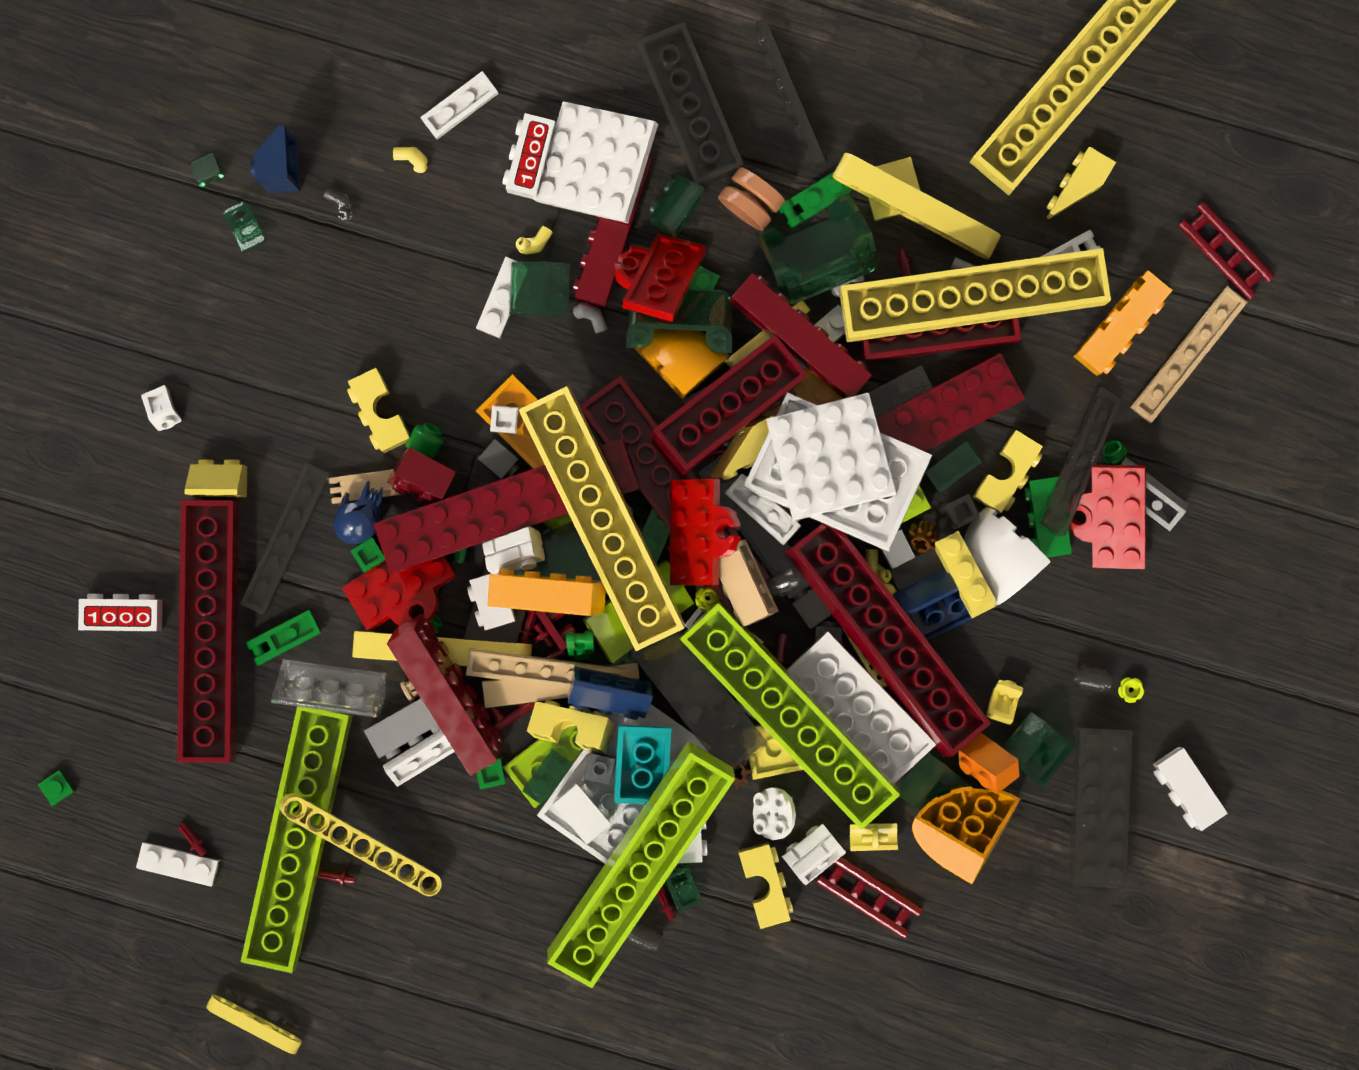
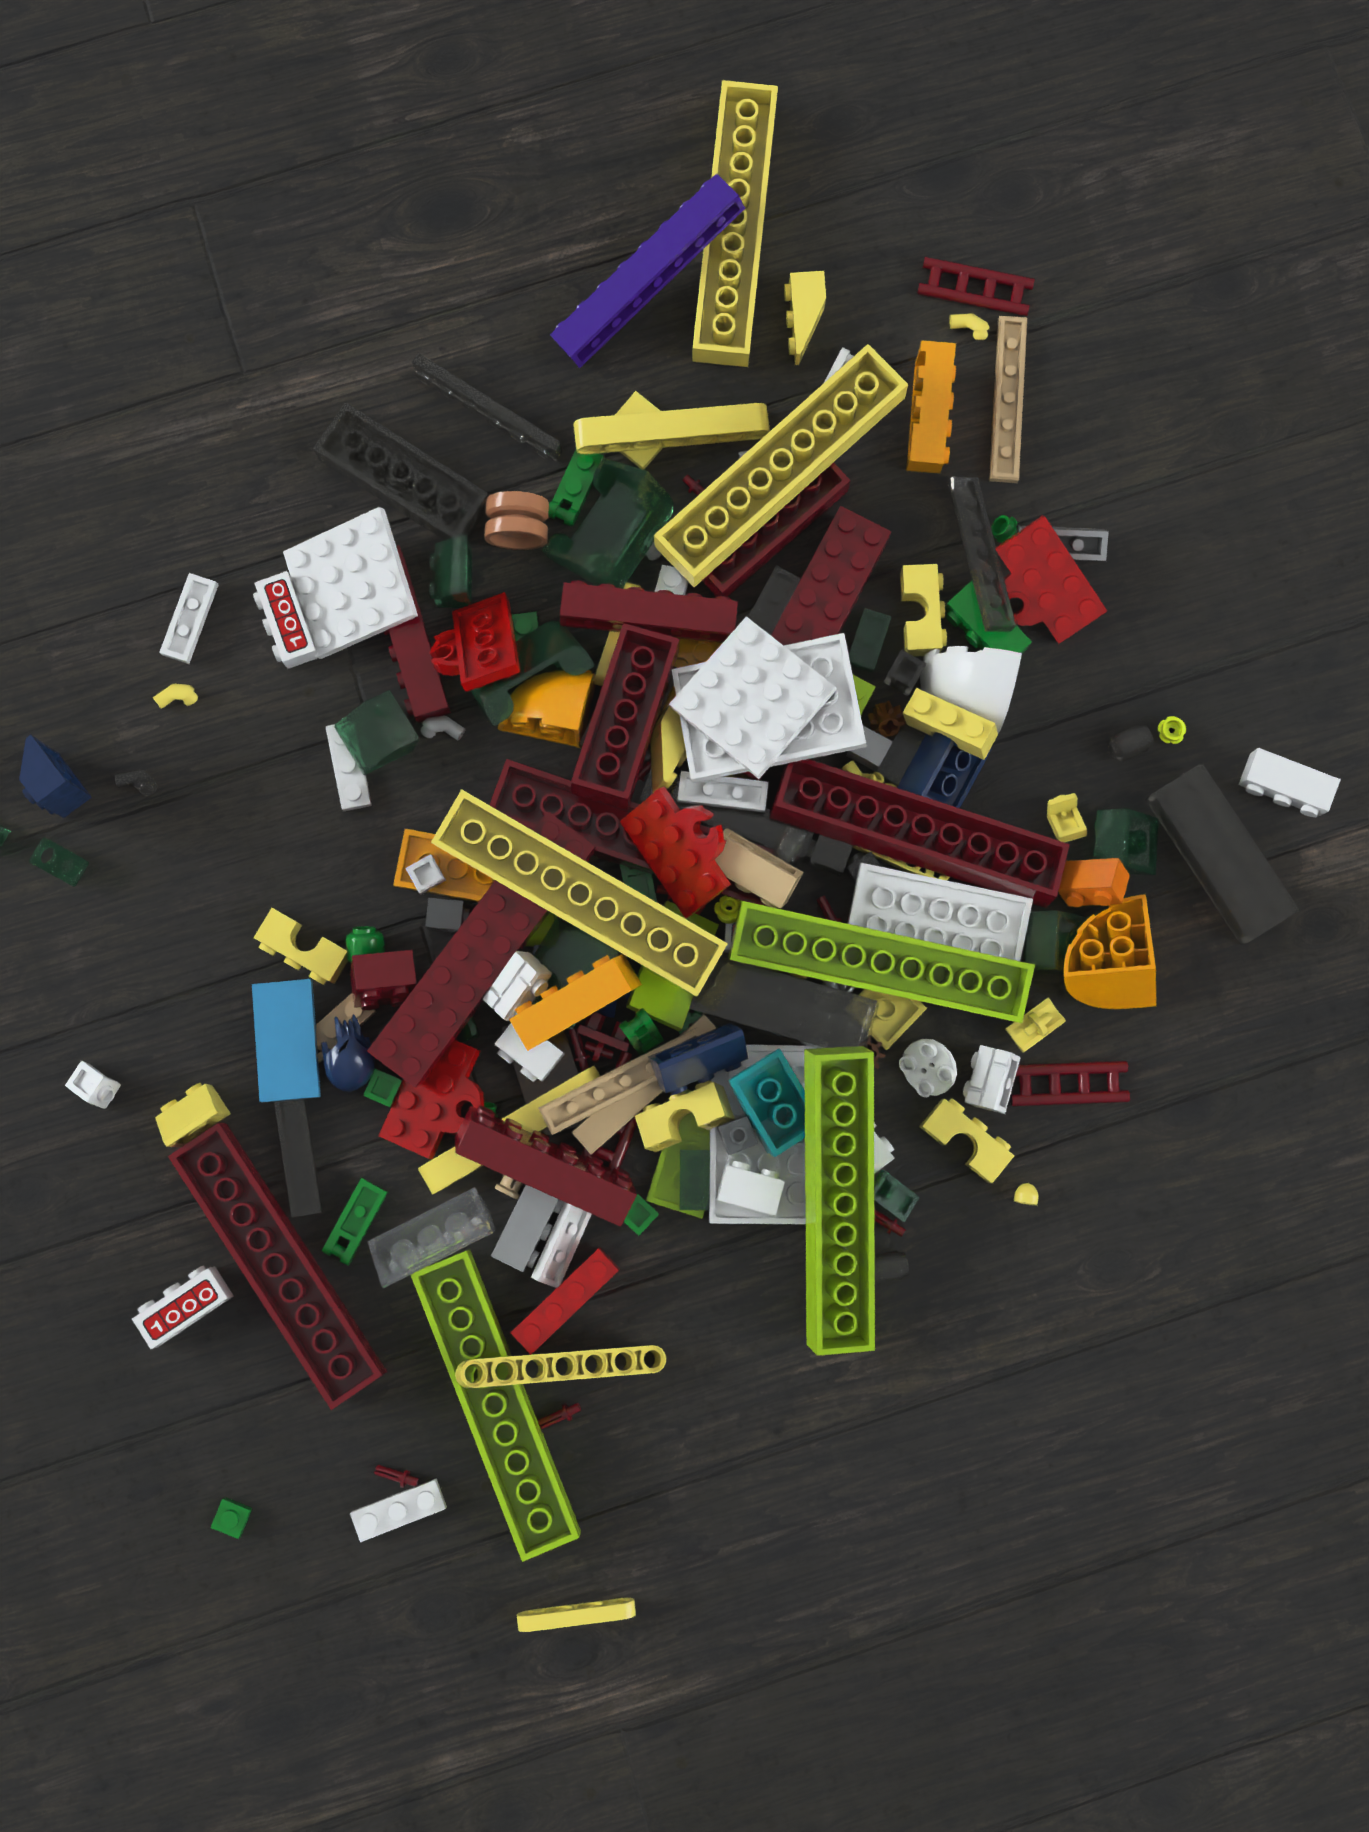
camera: 40 degrees left, 5 degrees down
light yellow arm [516,226,553,255] -> none
none -> dark azure tile [252,979,321,1103]
none -> red arch [510,1247,620,1355]
none -> dark purple brick [550,173,746,368]
none -> light yellow arm [949,313,989,340]
none -> light yellow hinge [1014,1183,1039,1206]

